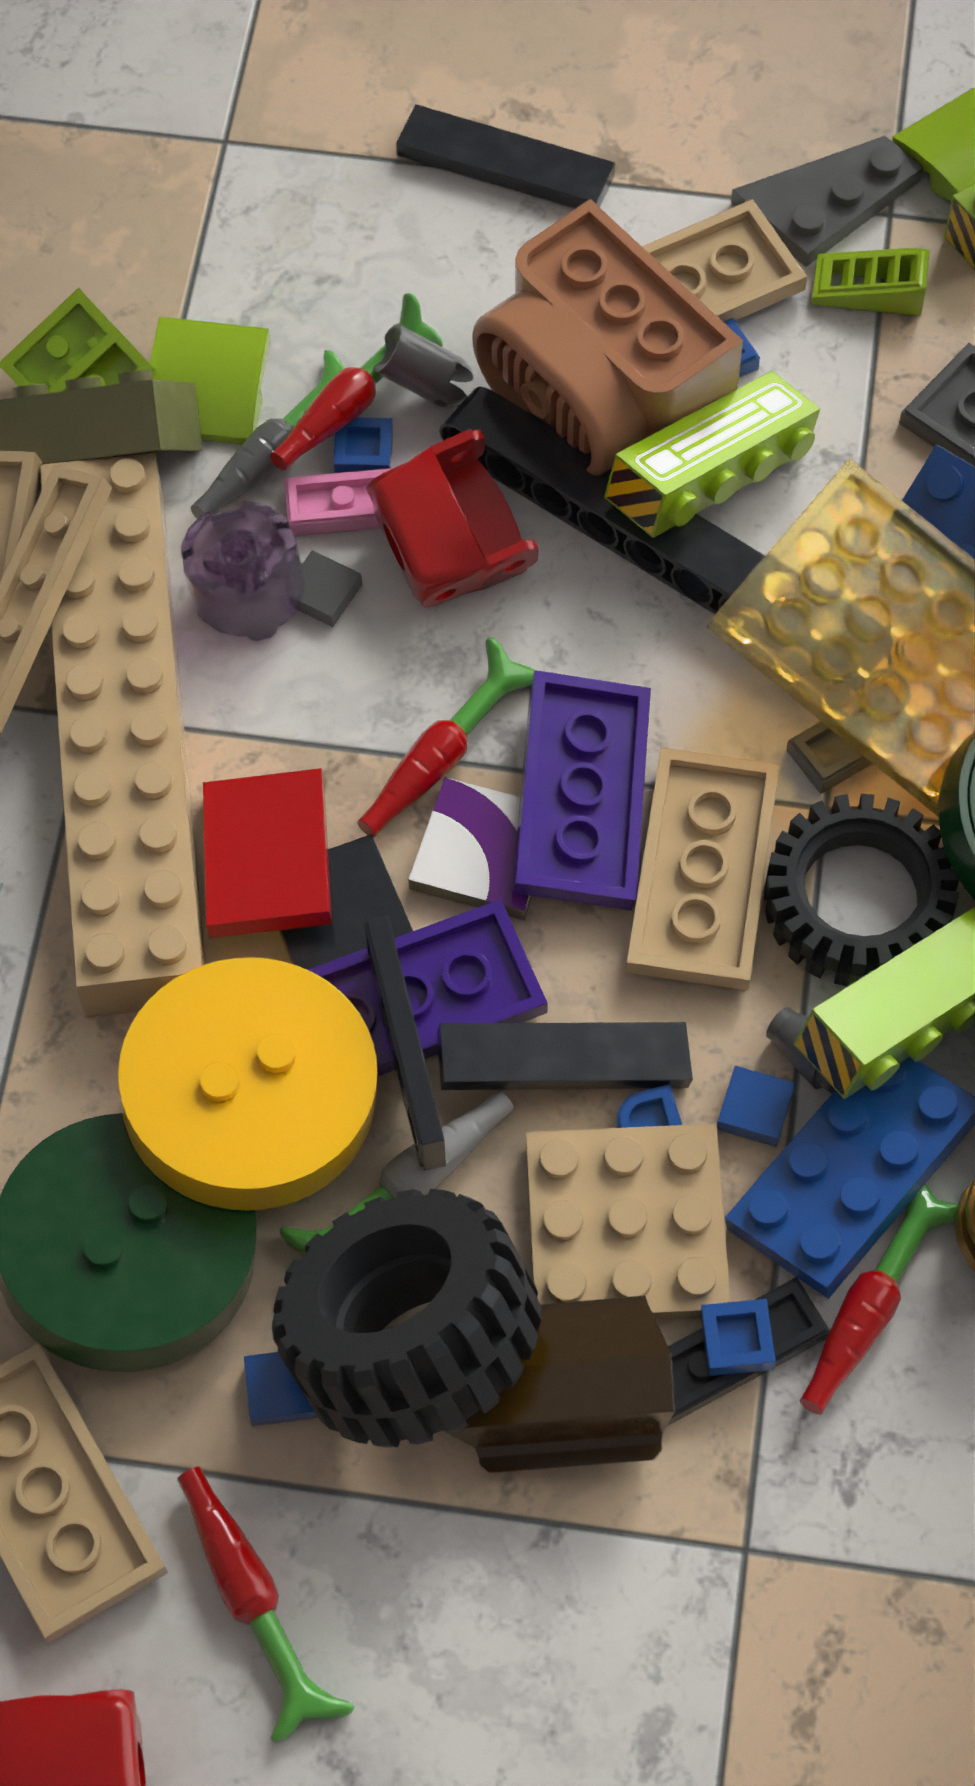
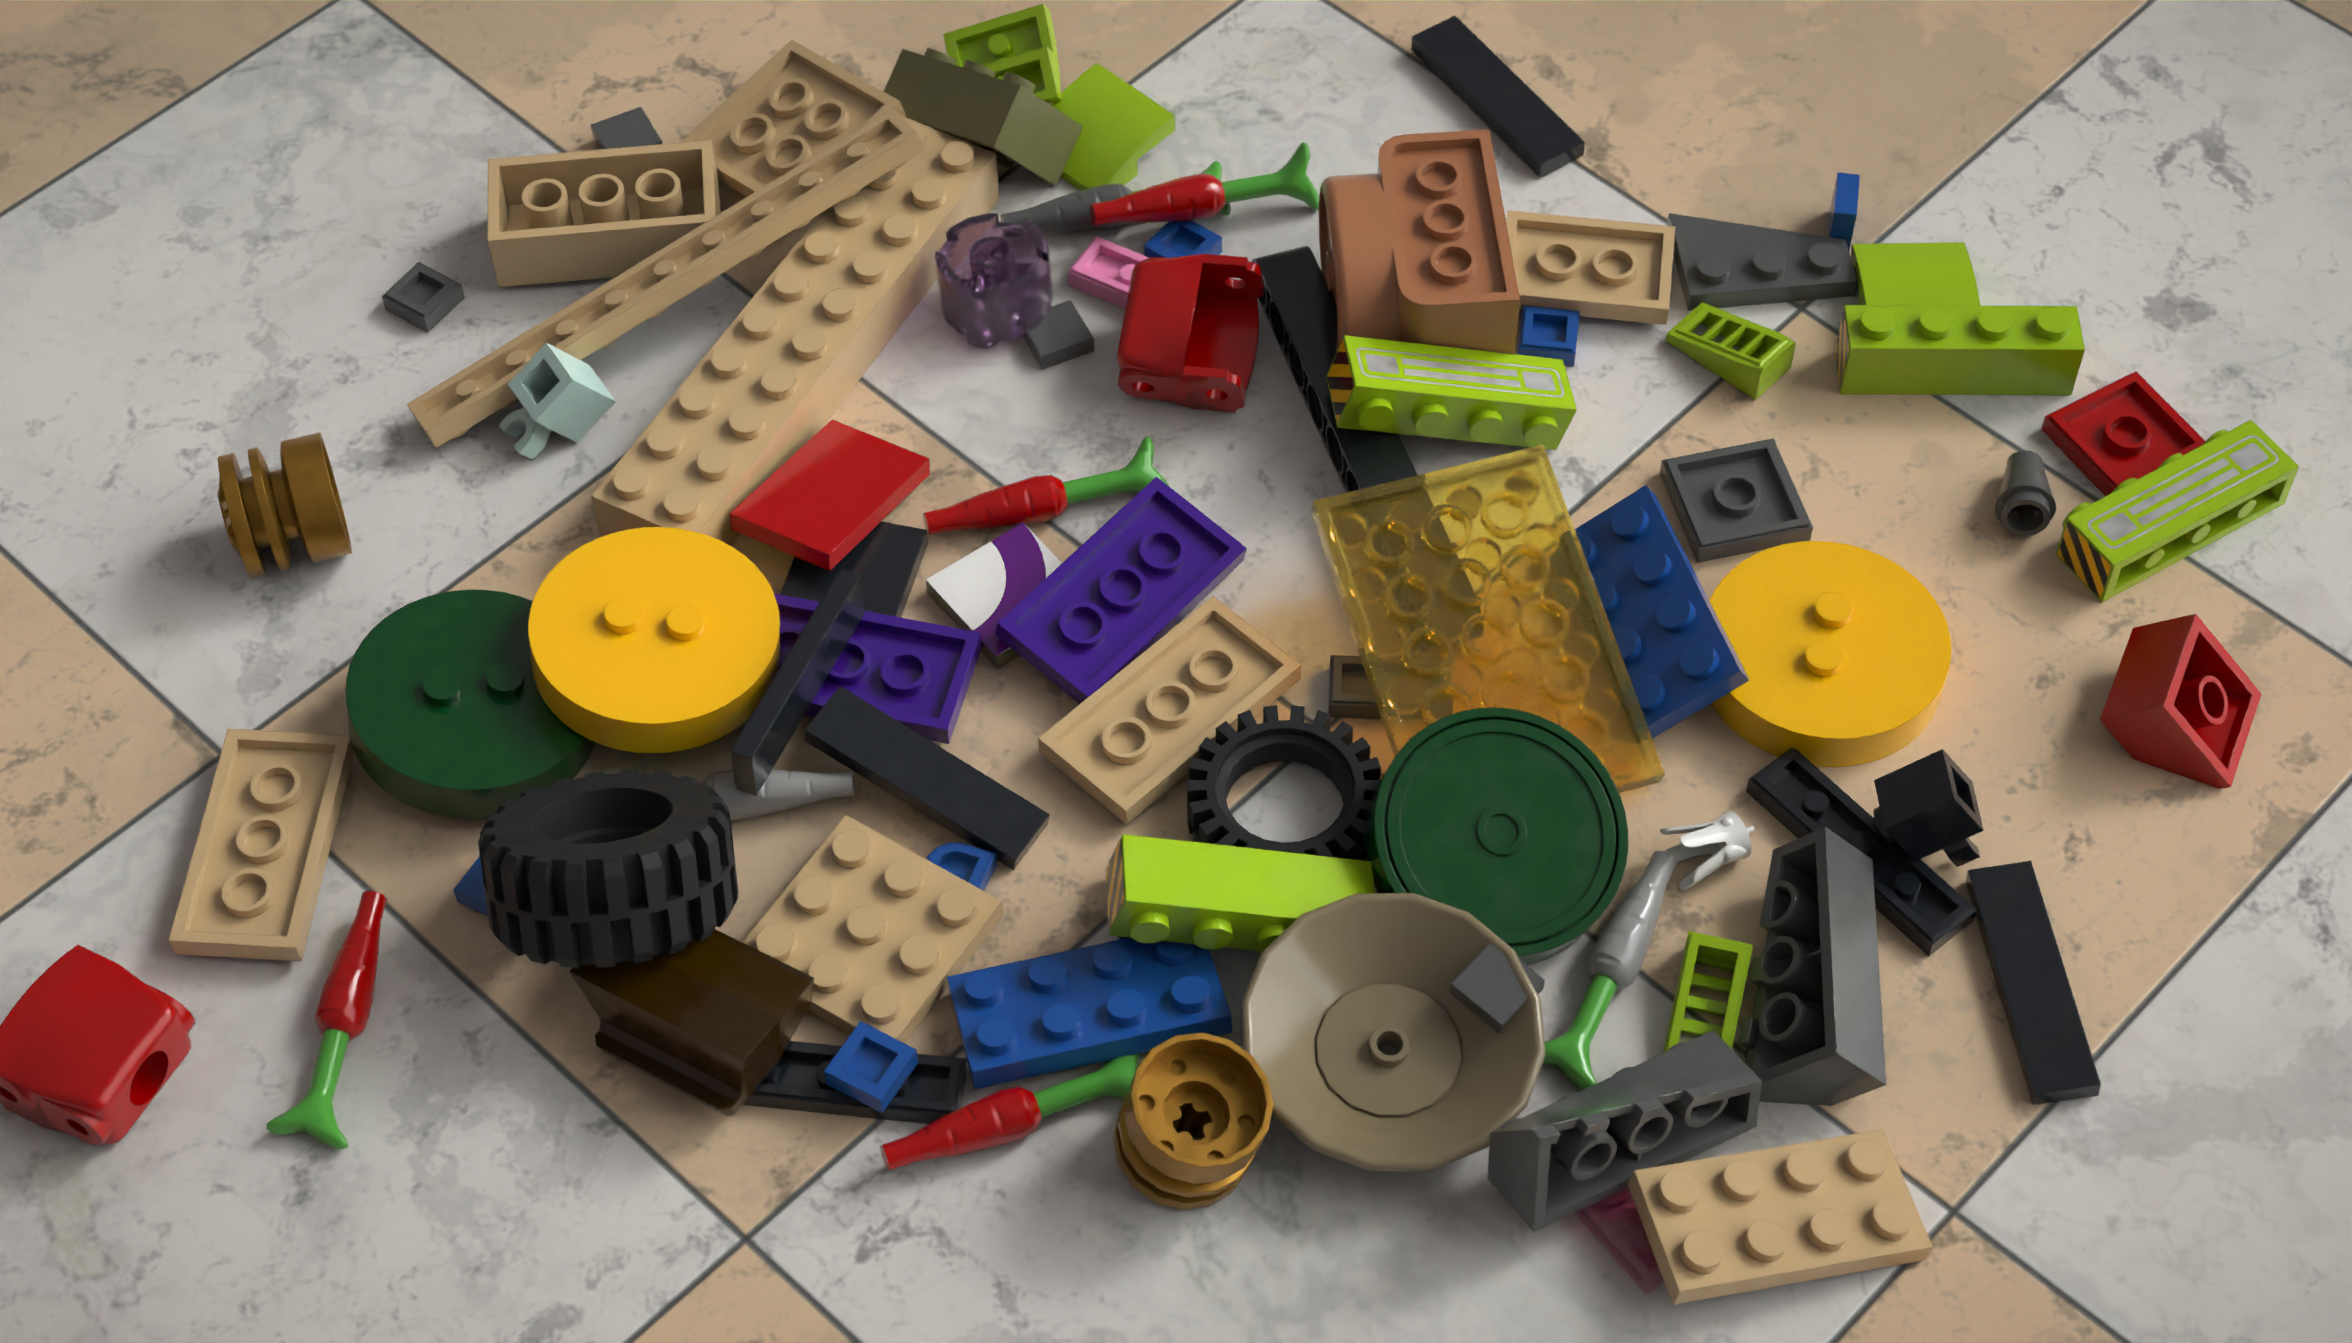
camera: 35 degrees right, 10 degrees down
dark grey piece [373,324,474,407] -> none
blue tile [717,1066,795,1147] -> none
none -> blue tile [1827,172,1860,250]

